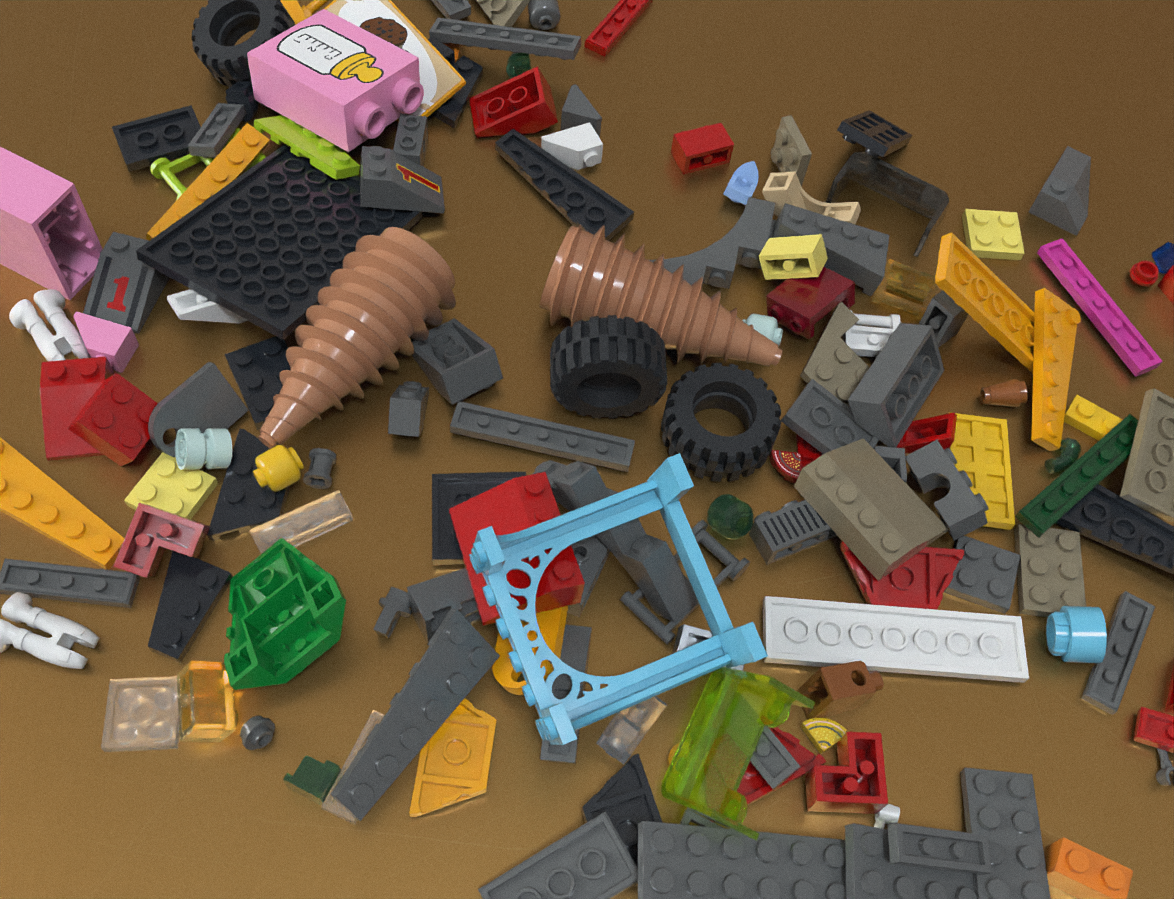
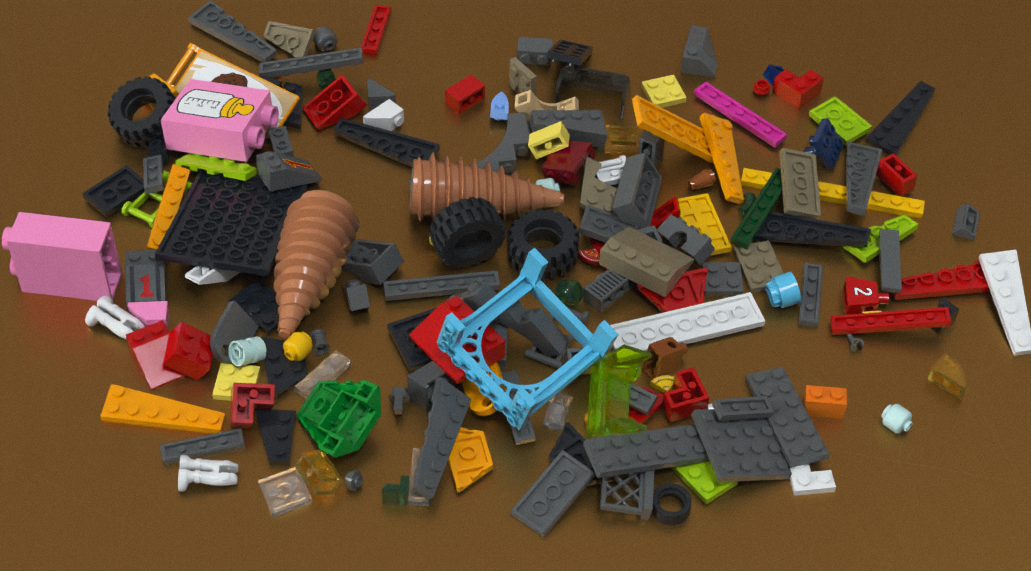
camera: 15 degrees left, 10 degrees down
none -> dark grey brick [517,37,553,65]

